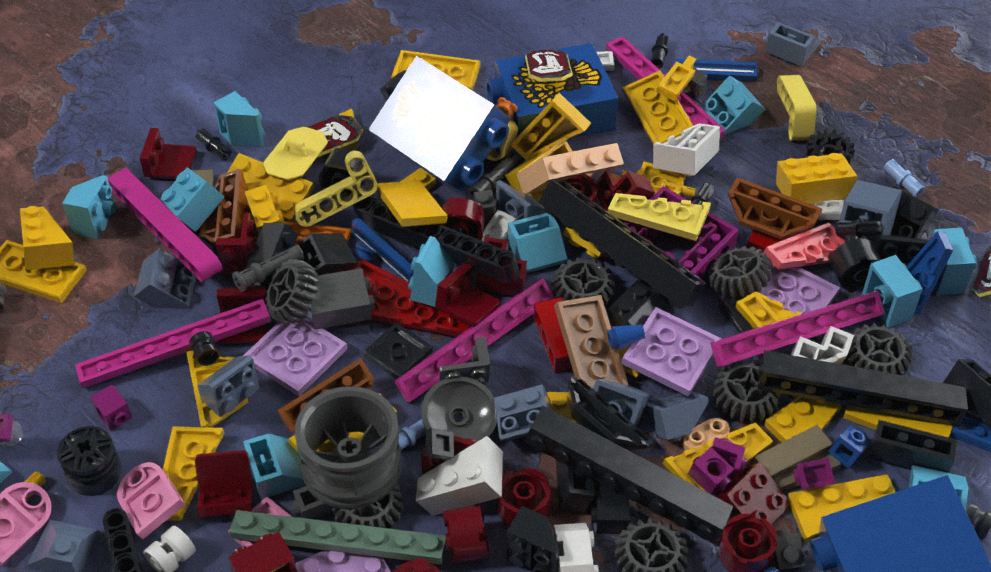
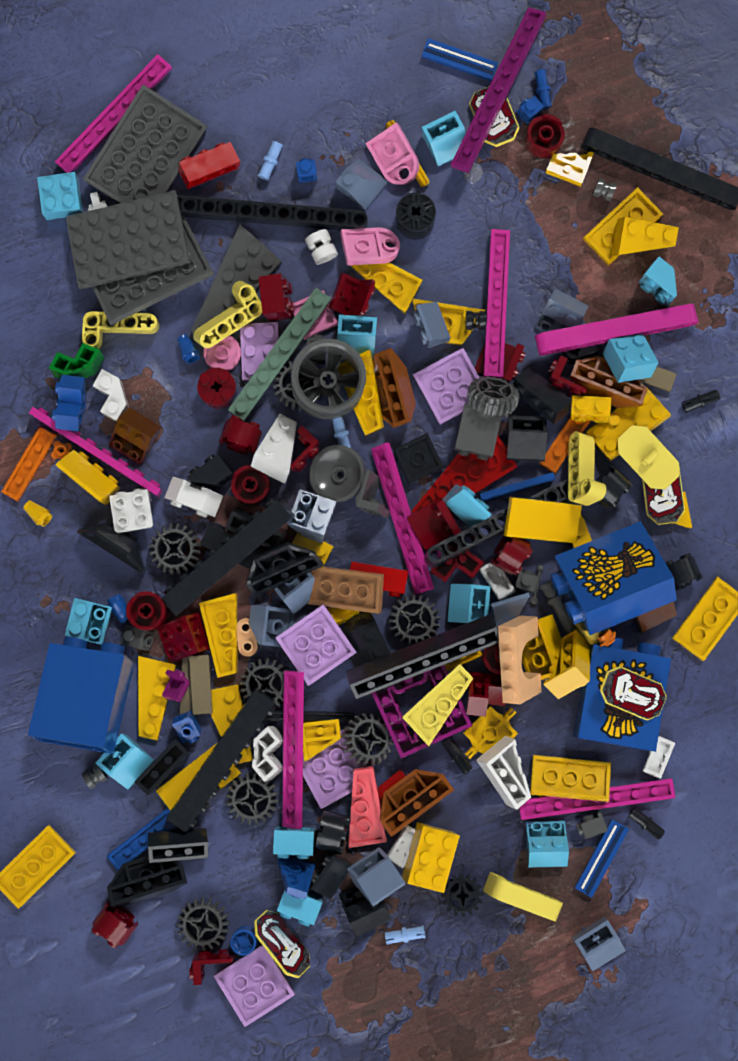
camera: 115 degrees right, 35 degrees up
magenta brick [90,384,132,431] -> none
dark red bracket [139,128,197,179] -> none
medium azure slope [213,91,265,147] -> none
dark grey pin [232,245,304,292] -> none
blue bush [353,244,375,262] -> none
black plate [426,428,454,460] -> none
blue cone [607,324,645,350] -> none
yellow hinge [656,56,696,101] -> none
magenta brick [688,447,734,495] -> none
magenta bracket [710,437,747,480] -> none
black axle [835,219,883,238] -> none

